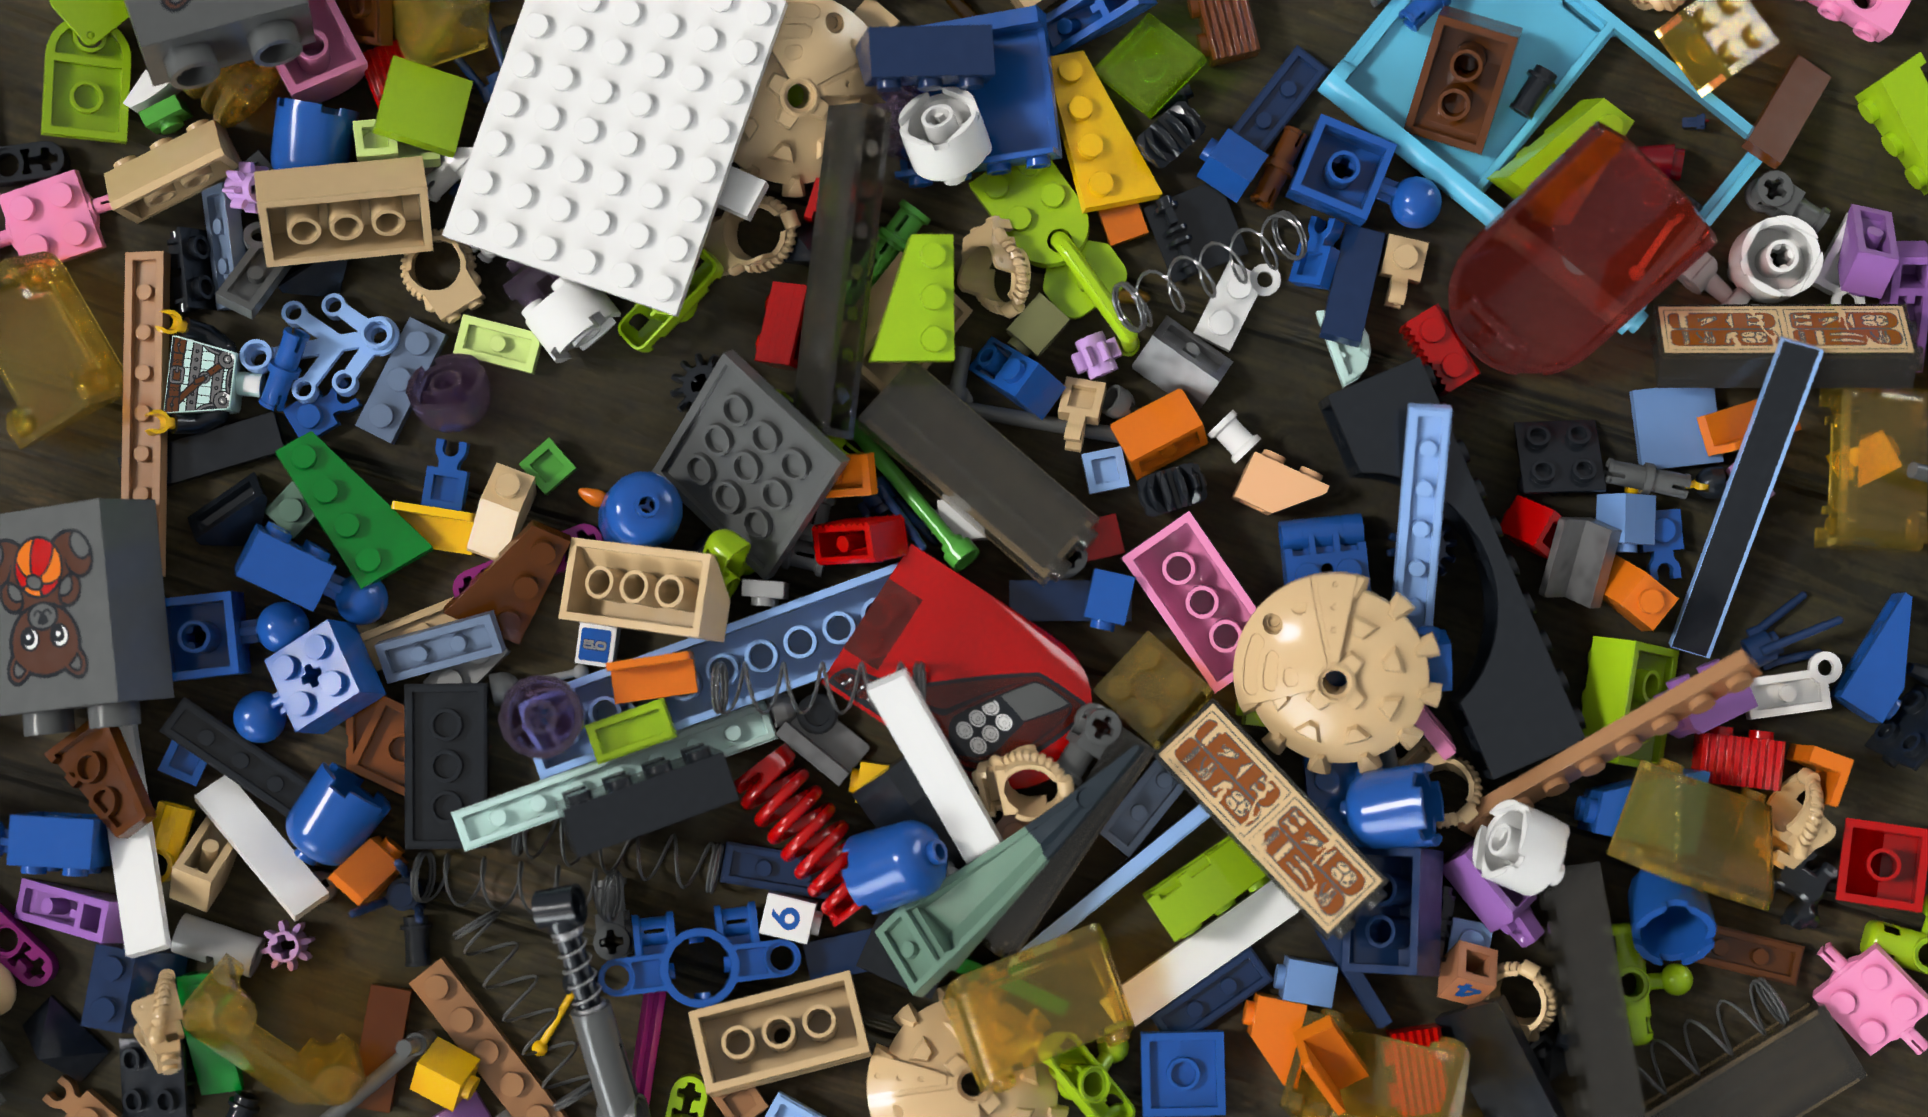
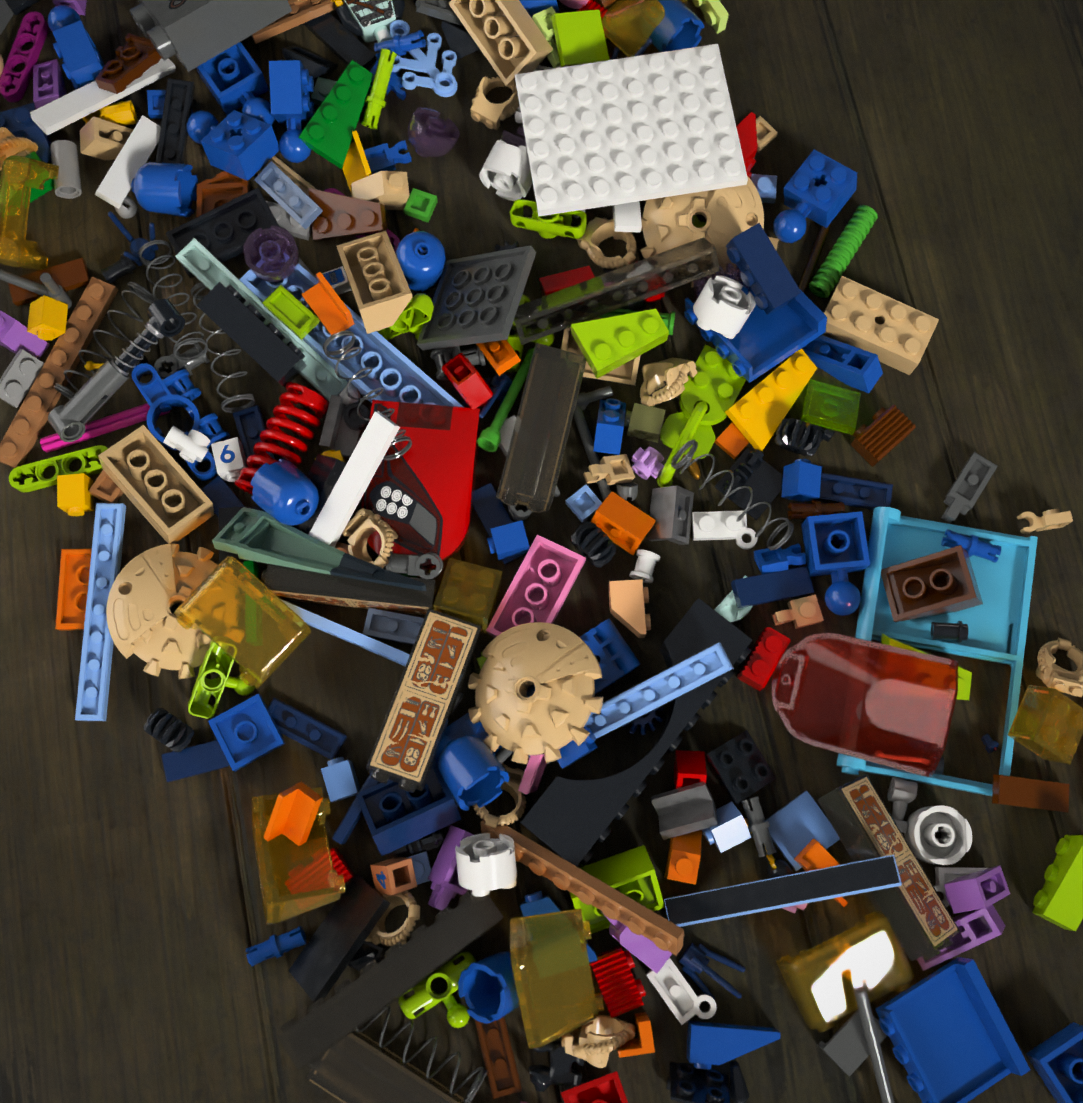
camera: 60 degrees right, 10 degrees down
lavender gear [261,919,316,971] -> none
orange slope [328,836,409,906] -> none
sand blue plate [355,317,449,445] -> none
yellowish green plate [453,314,542,375] -> none
light grey plate [741,579,789,607] -> none
red tile [1081,513,1125,562] -> none
white tile [1098,877,1303,1034] -> none
lime wedge [1142,833,1270,942] -> none
orange slope [1242,991,1307,1087] -> none
dark red cone [1623,143,1685,184] -> none
blue plate [1639,509,1684,580] -> none
dark grey connector [1744,170,1831,234] -> none
none -> white plate [163,426,210,463]
none -> lime pin [361,49,397,130]

